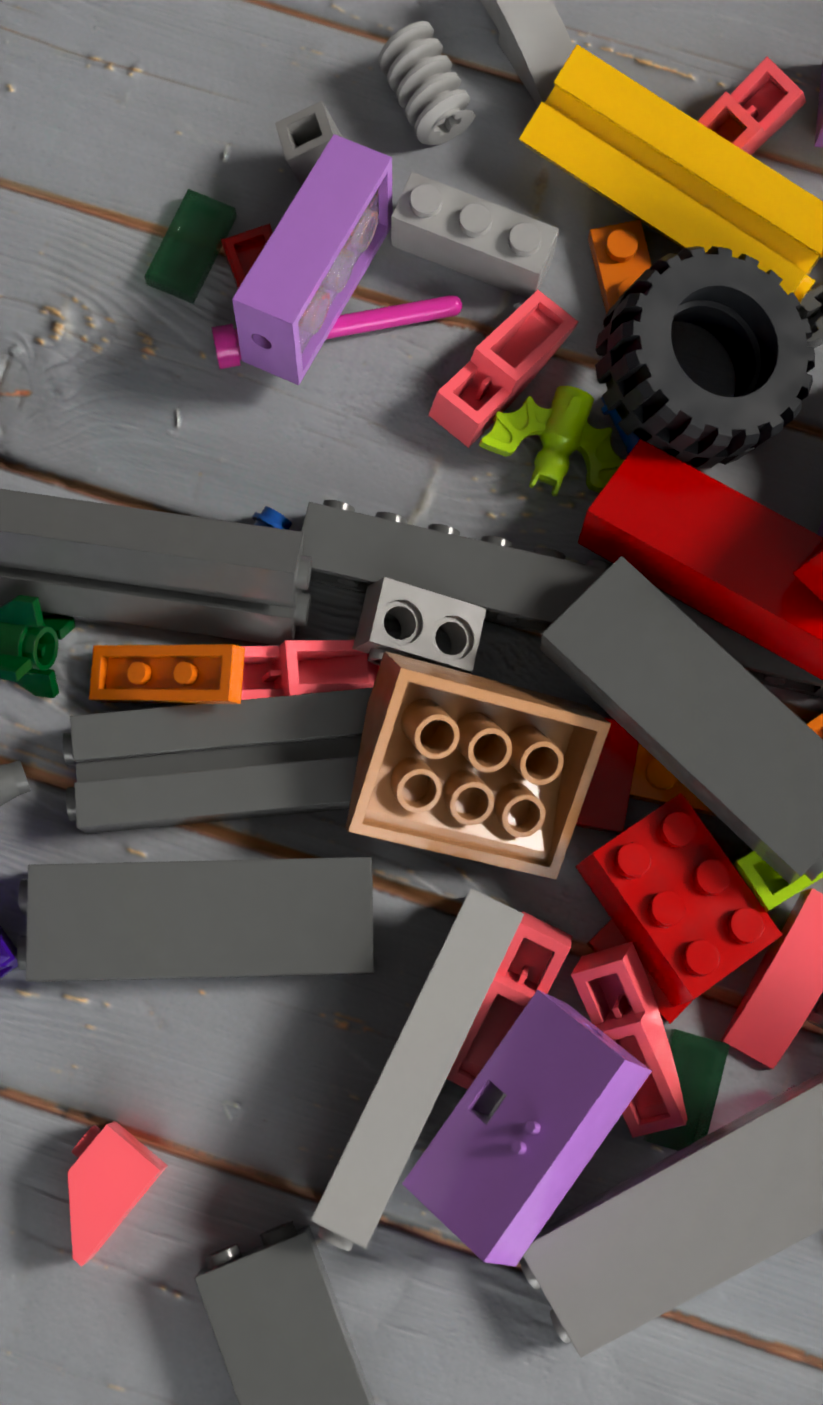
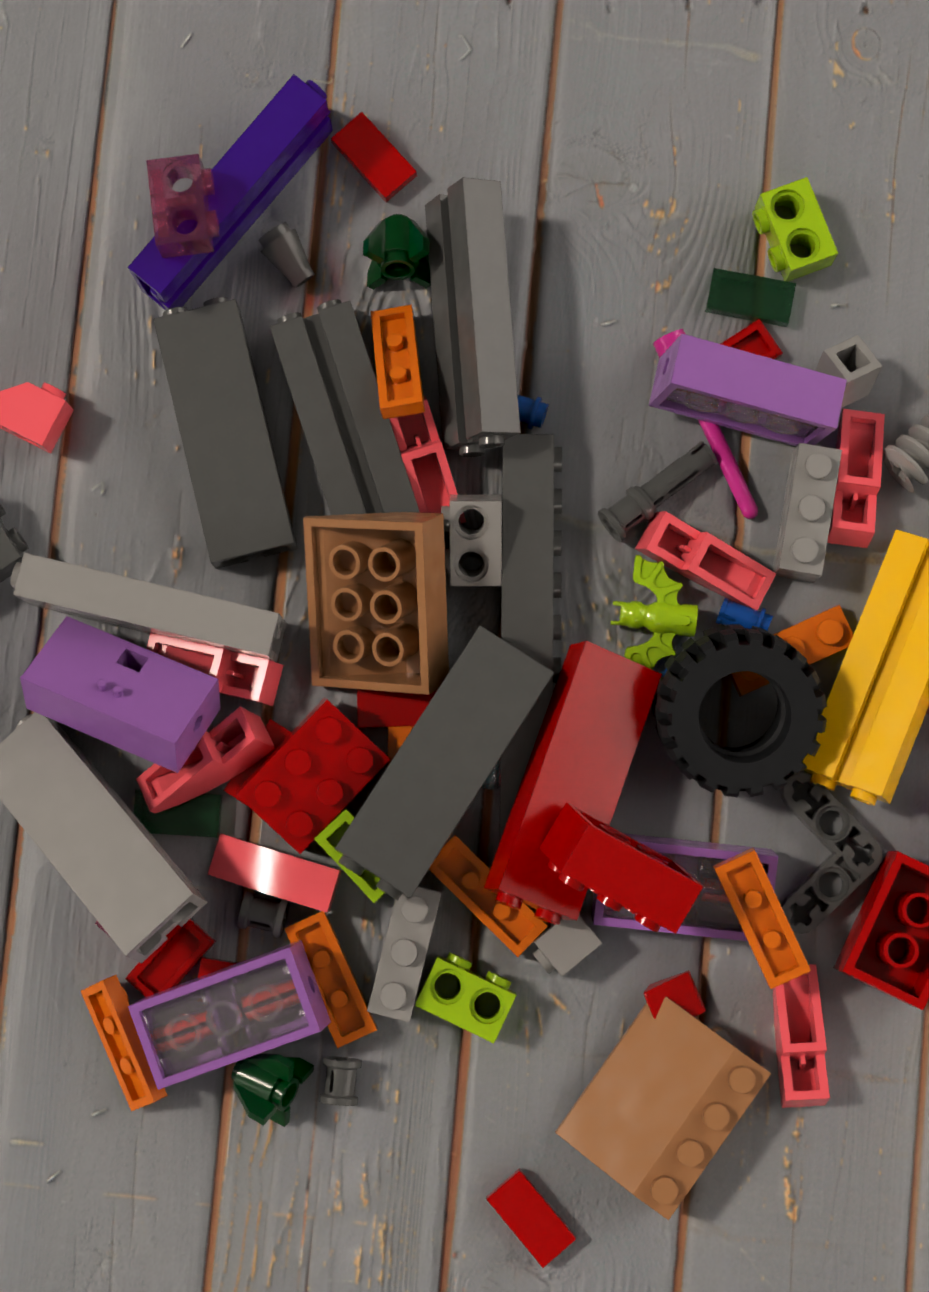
camera: 85 degrees right, 5 degrees up
none -> dark grey pin [598,441,717,542]
none -> blue pin [716,597,773,631]
none -> lime brick [752,177,838,283]
none -> coral slope [827,408,885,548]

